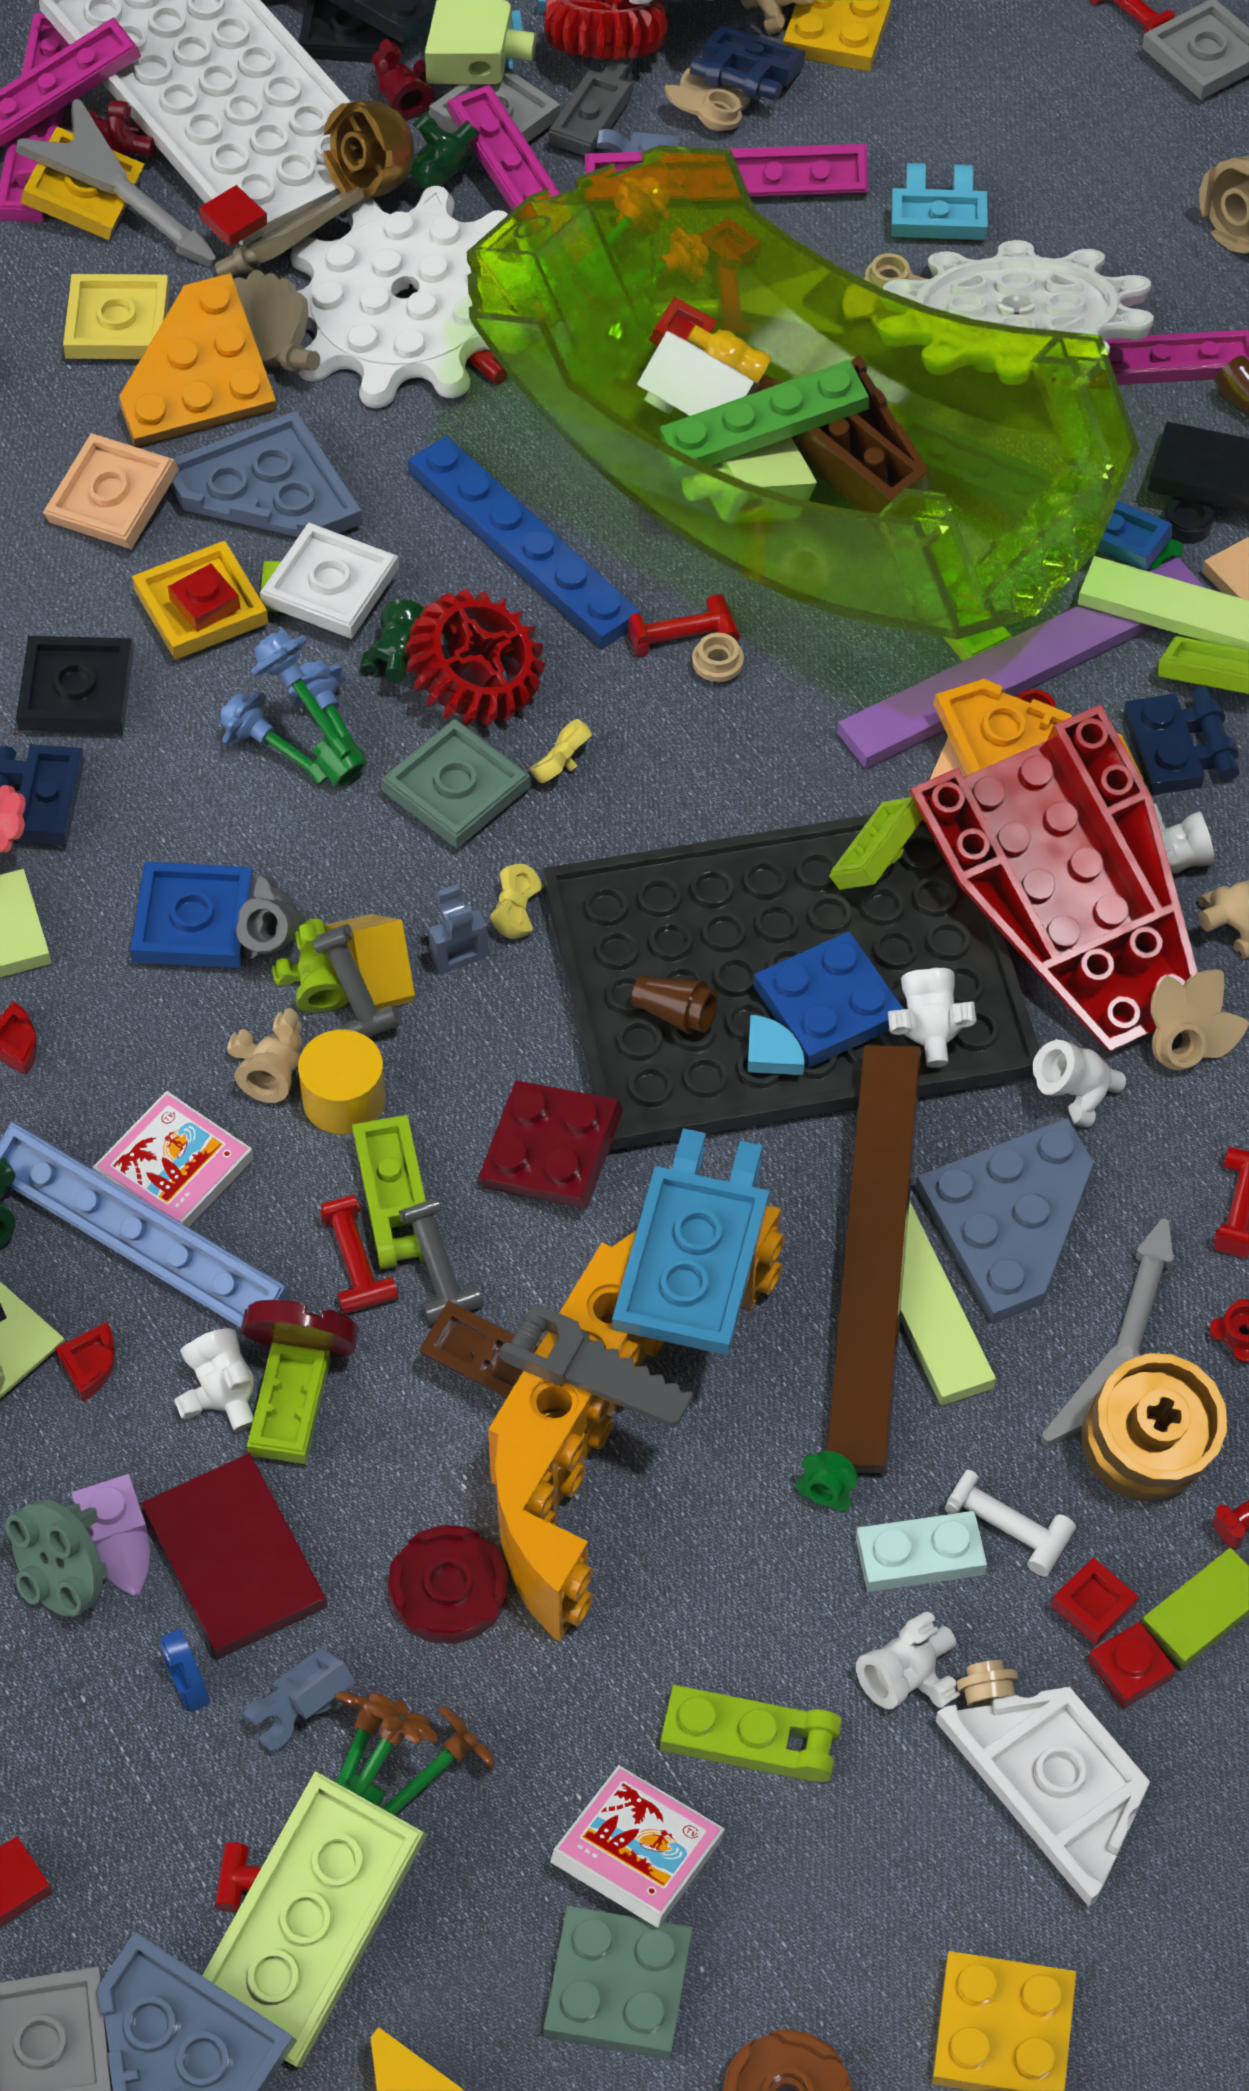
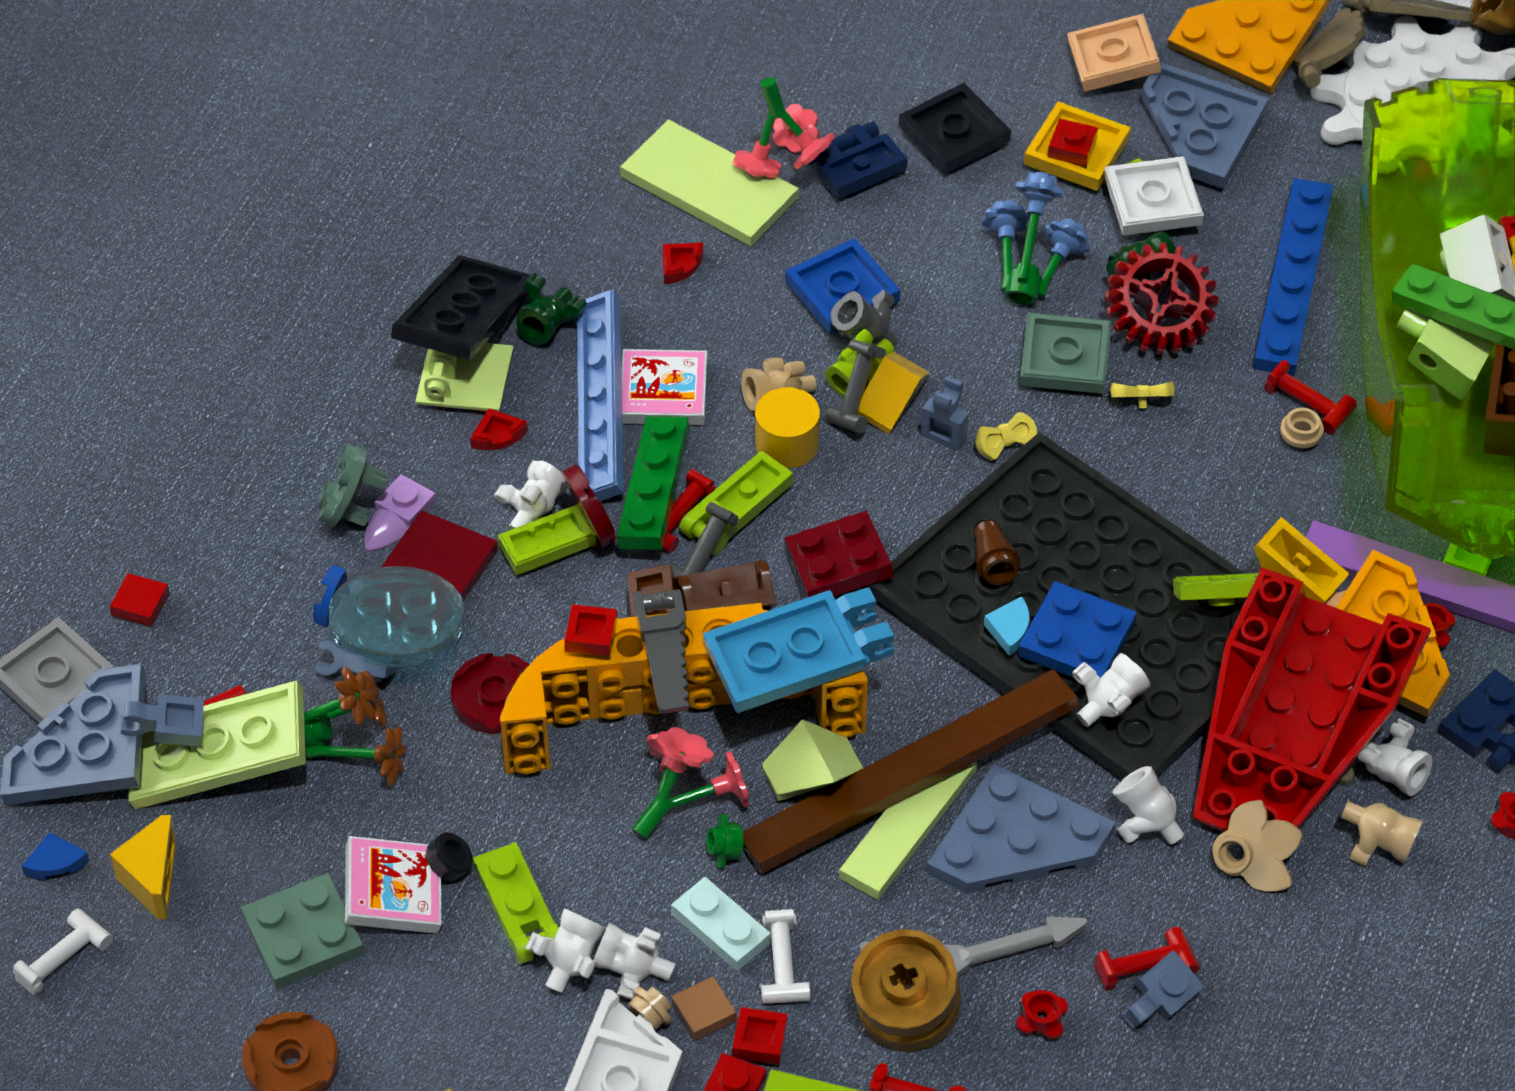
camera: 55 degrees right, 5 degrees down
none -> sand blue plate [121,694,204,747]
none -> clear light blue tile [329,566,464,667]
none -> black tile [426,832,473,881]
none -> white piece [526,908,606,993]
none -> red plate [564,604,618,657]
none -> green plate [617,416,690,550]
none -> coral plant [632,727,750,839]
none -> medium nougat tile [671,977,736,1041]
none -> reddish brown hinge [676,560,777,611]
none -> yellowish green slope [762,720,863,801]
none -> yellow slope [1254,517,1349,603]

